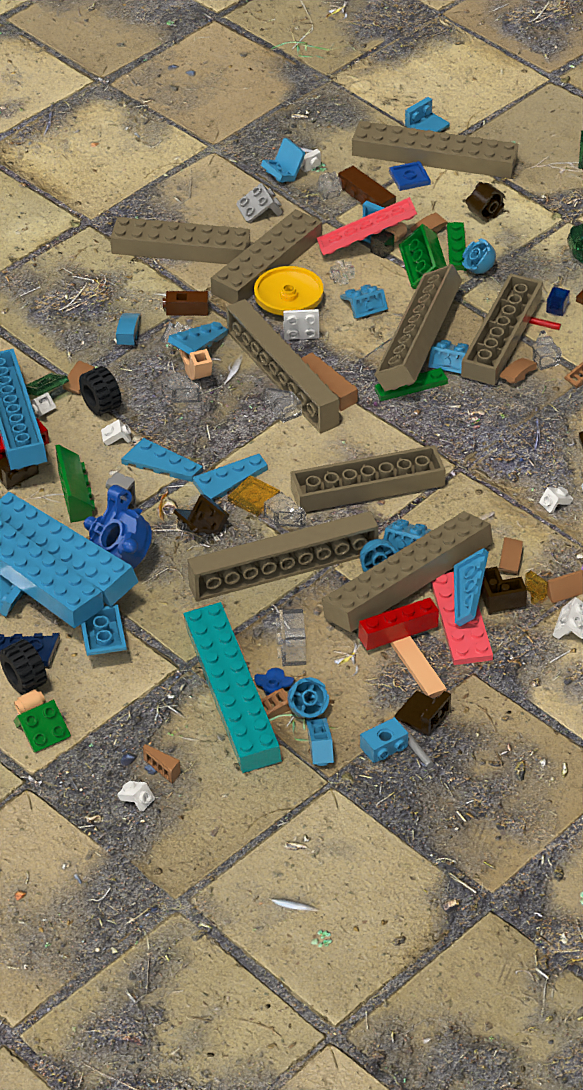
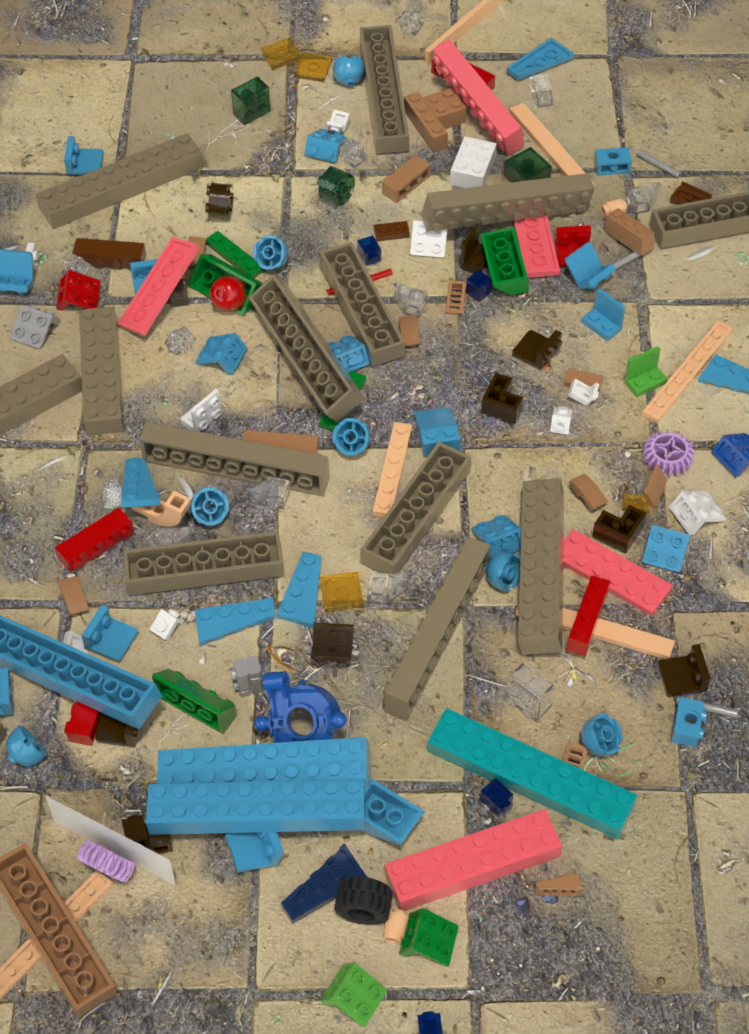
camera: 45 degrees left, 10 degrees up
clear green tile [25,373,69,396] -> none
black tyre [79,366,122,416] -> none
dark azure slope [116,313,141,345] -> none
white bracket [117,781,155,811] -> none
reddish brown brick [163,291,209,316] -> none
yellow dish [254,266,323,316] -> none
blue plate [254,668,294,695] -> none
dark azure slope [306,718,334,766] -> none
blue tile [389,161,431,191] -> none
dark azure wing [454,548,489,627] -> none
none -> red brick [55,507,134,573]
none -> red bracket [56,270,100,311]
none -> dark azure bracket [82,604,138,662]
none -> dark tan brick [123,531,284,596]
none -> dark azure cylinder [190,487,229,525]
none -> red cylinder [210,276,246,312]
none -> dark azure cylinder [332,418,371,455]
none -> light nougat plate [373,422,412,517]
none -> coral brick [384,809,562,911]
none -> dark azure slope [413,407,461,458]
none -> clear blue brick [480,778,514,817]
none -> dark brown brick [481,372,523,424]
none -> dark azure bracket [642,525,690,572]

